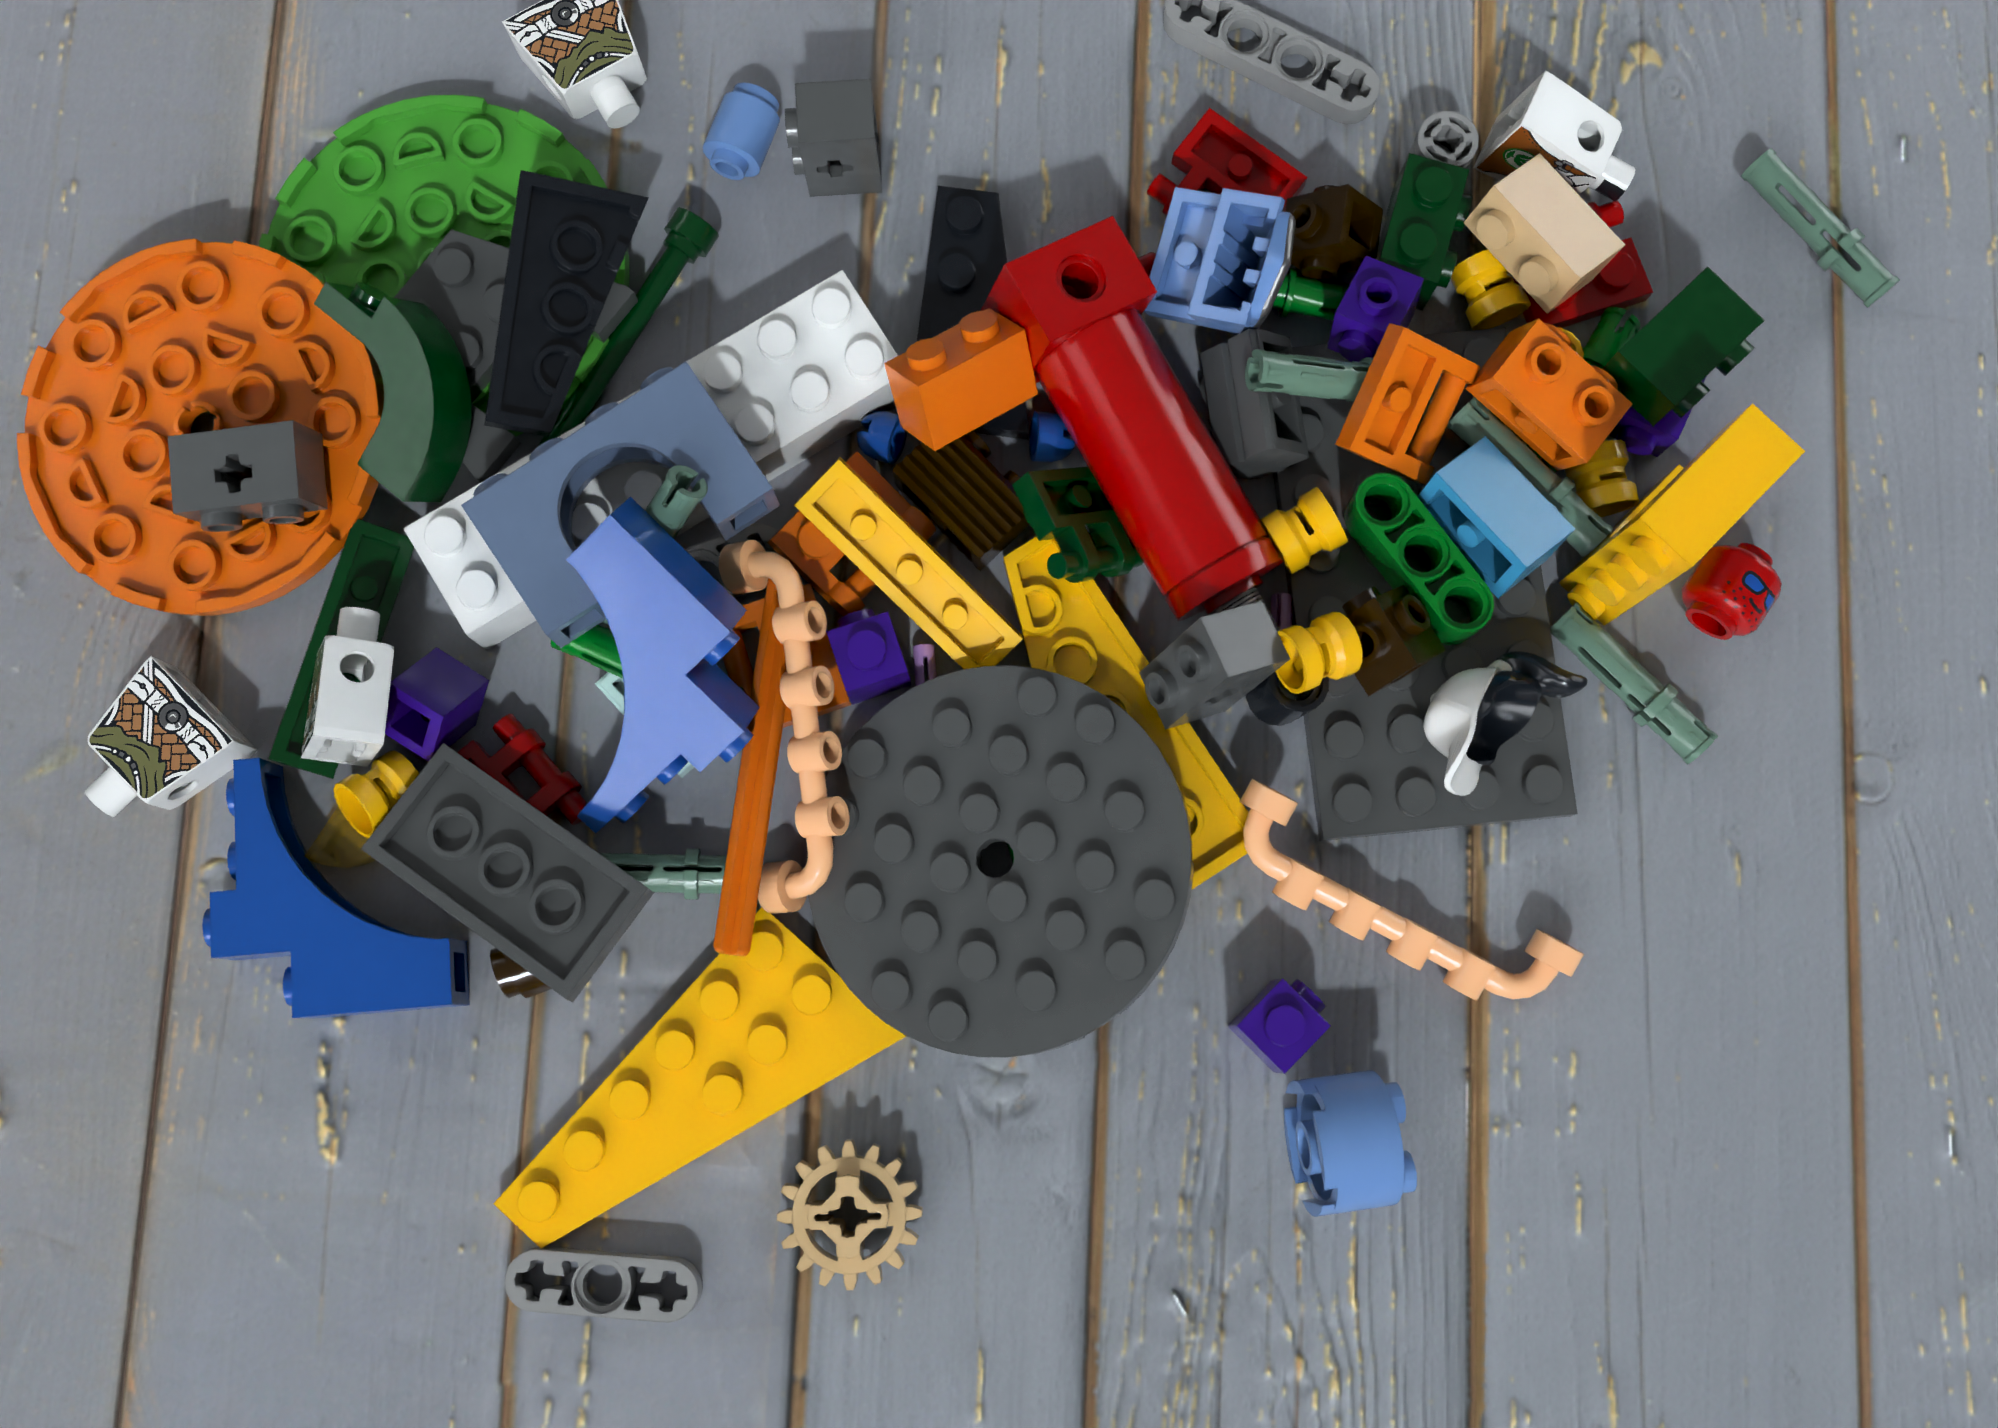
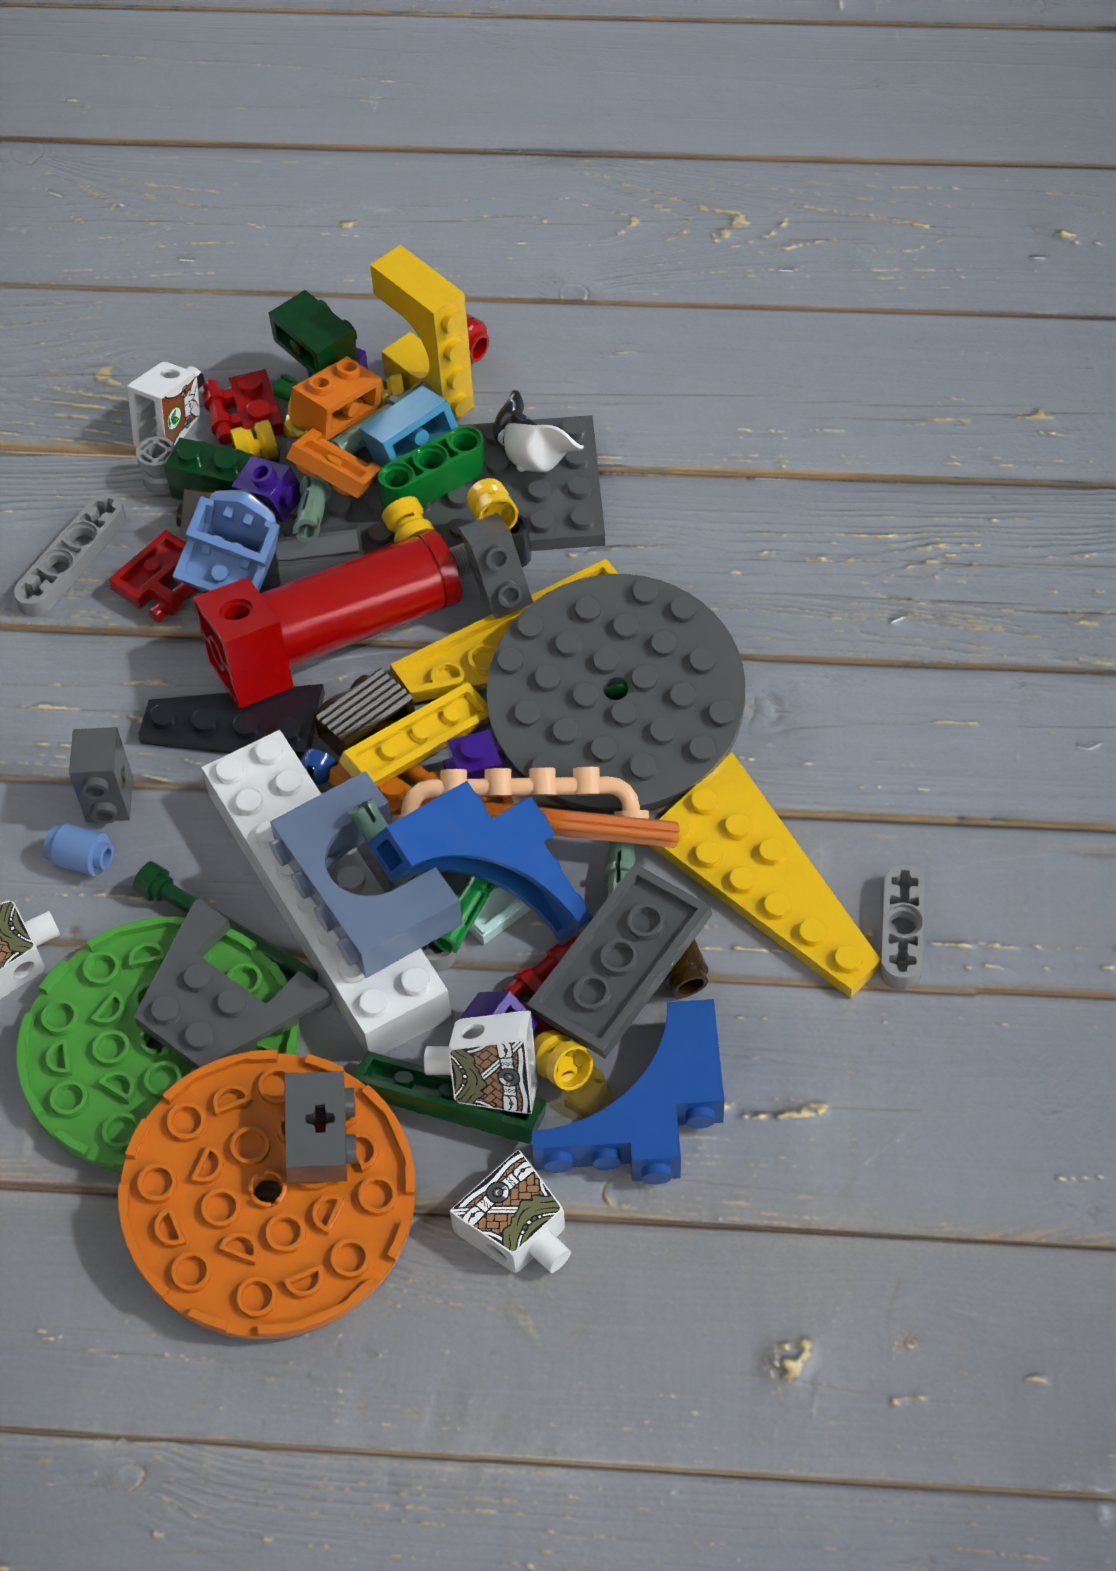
camera: 85 degrees left, 25 degrees down
dark green arch [314,282,471,502] -> none
black wing [484,170,649,437] -> none
tan gear [777,1140,923,1290] -> none
orange brick [884,308,1038,451] -> none
dark green plate [1012,466,1143,583] -> none
blue hinge [1029,411,1075,462] -> none
dark purple brick [1228,978,1331,1074] -> none
light nougat bar [1240,779,1584,1000] -> none
medium blue brick [1284,1070,1417,1217] -> none
dark brown brick [1342,585,1446,696] -> none
tan brick [1464,153,1625,314] -> none
sand green pin [1550,602,1718,765] -> none
sand green pin [1741,148,1900,308] -> none

